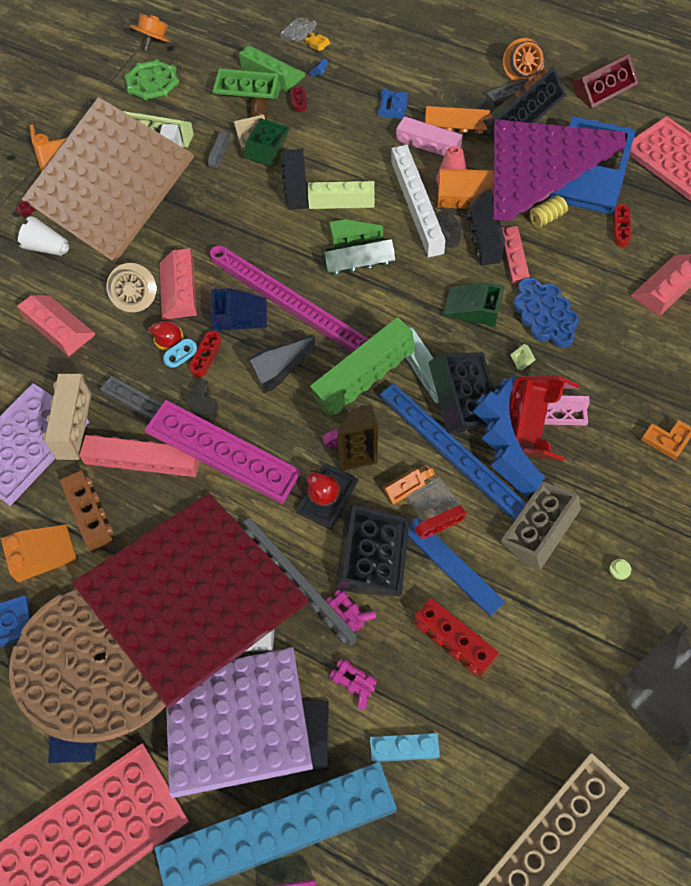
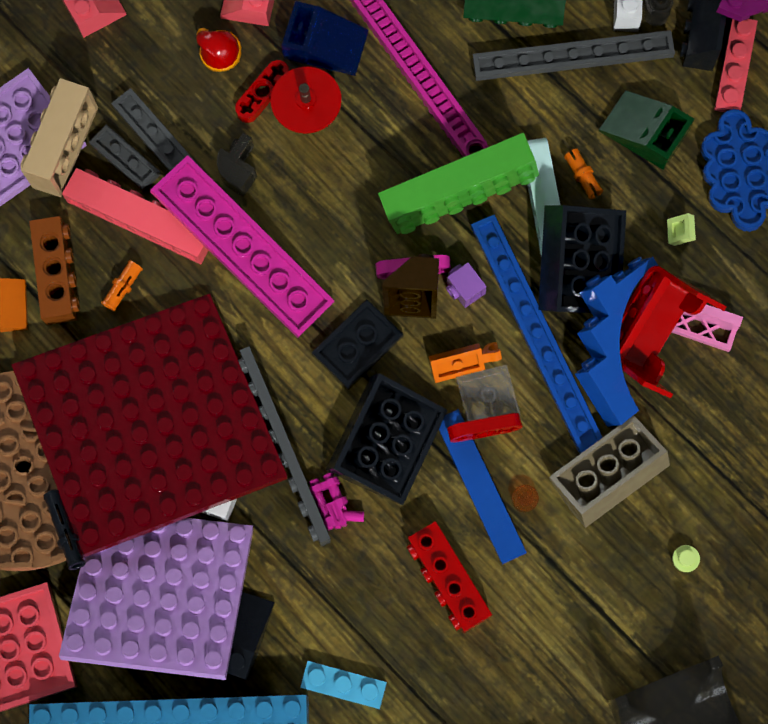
camera: 20 degrees right, 15 degrees up
medium azure plate [163,339,197,368] -> none
black wedge [248,334,316,394] -> none
red piece [307,470,341,507] -> none
dark pink piece [330,659,377,710] -> none
none -> black pin [43,489,86,570]
none -> dark grey tile [89,124,161,192]
none -> orange pin [101,260,143,312]
none -> red piece [271,66,342,134]
none -> medium lavender brick [446,263,487,308]
none -> dark grey plate [472,30,675,81]
none -> clear orange tile [512,485,539,512]
none -> orange pin [564,149,603,199]

